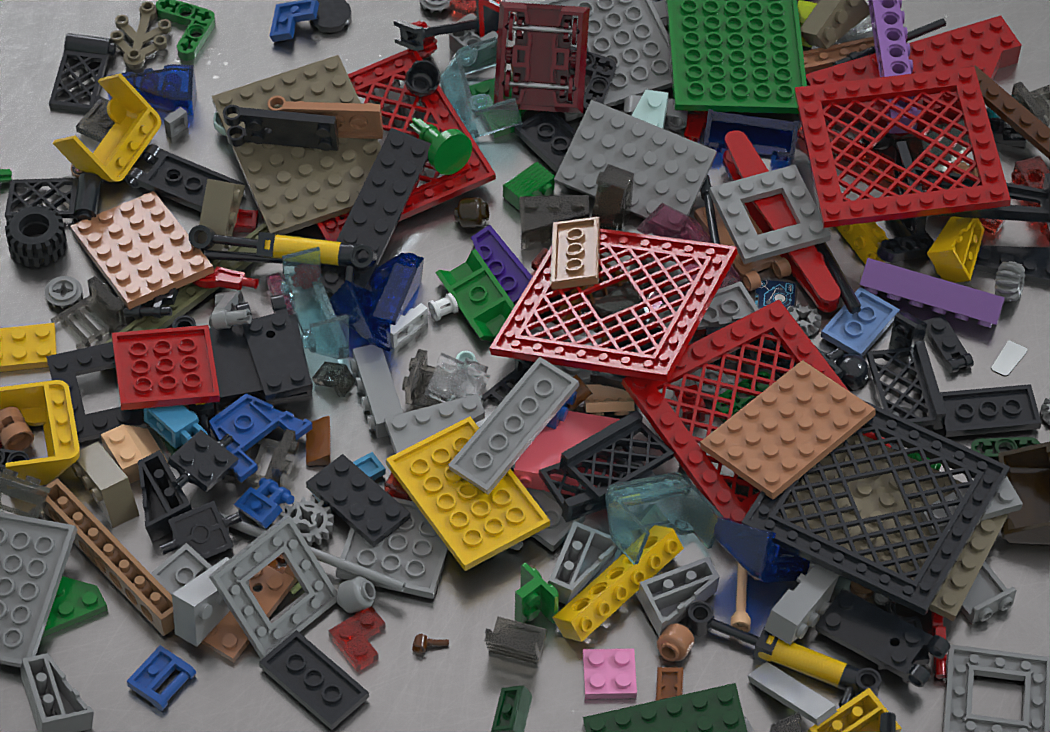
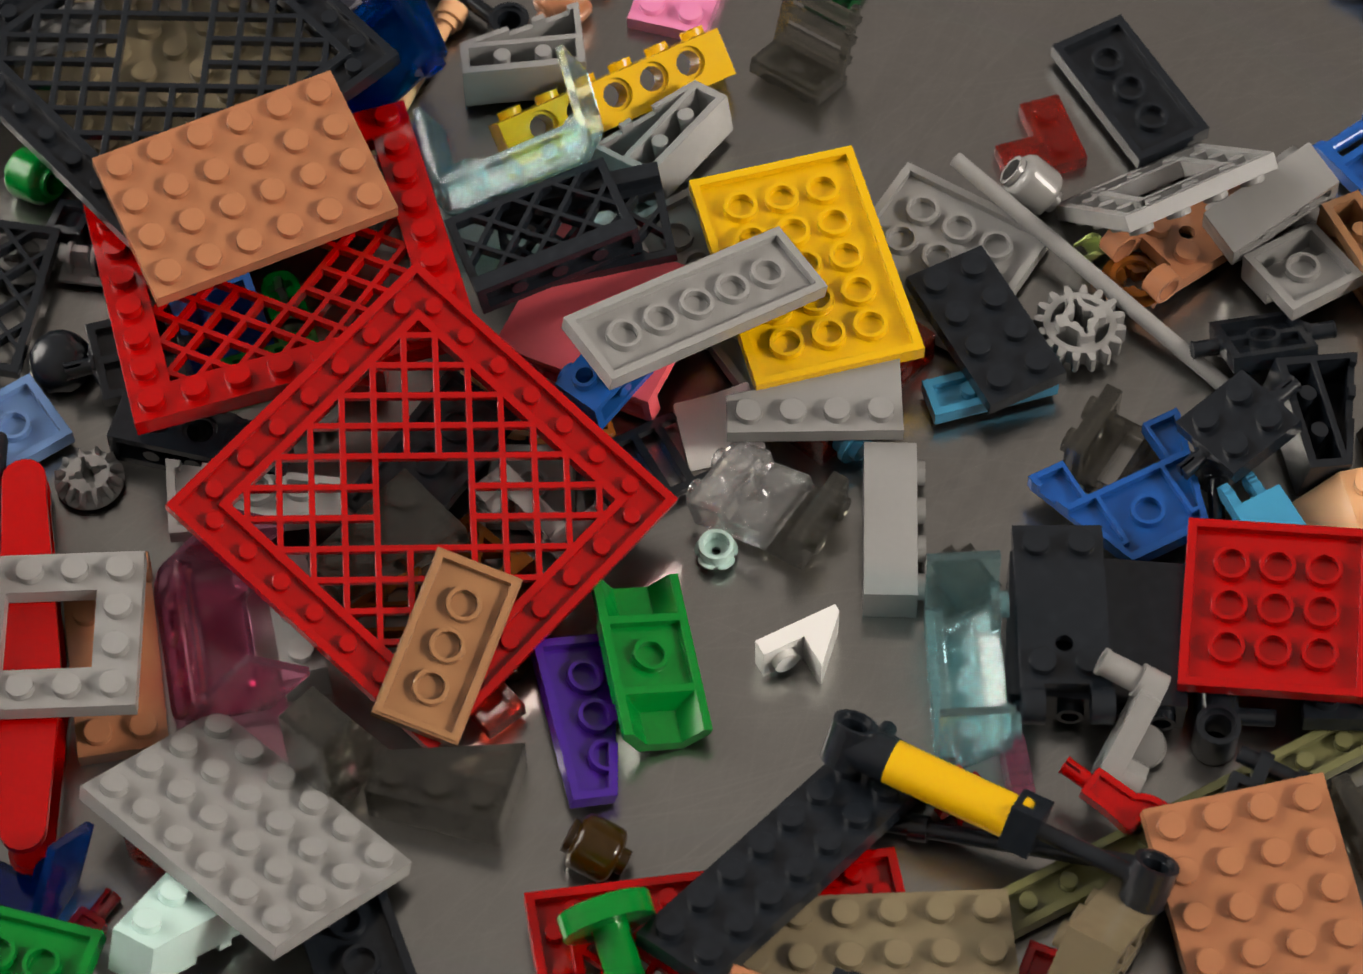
camera: 160 degrees left, 5 degrees up
blue plate [234,478,295,528] -> none
dark orange slope [306,416,331,466] -> none
clear blue wedge [329,280,392,352] -> none
clear blue wedge [370,253,424,325] -> none
reddish brown hand [412,634,449,653] -> none
white bush [428,293,459,321] -> none
green brick [503,161,555,213] -> none
green bracket [514,563,559,625] -> none
black bar [700,175,720,244] -> none
dark blue sticker [754,278,797,310] -> none

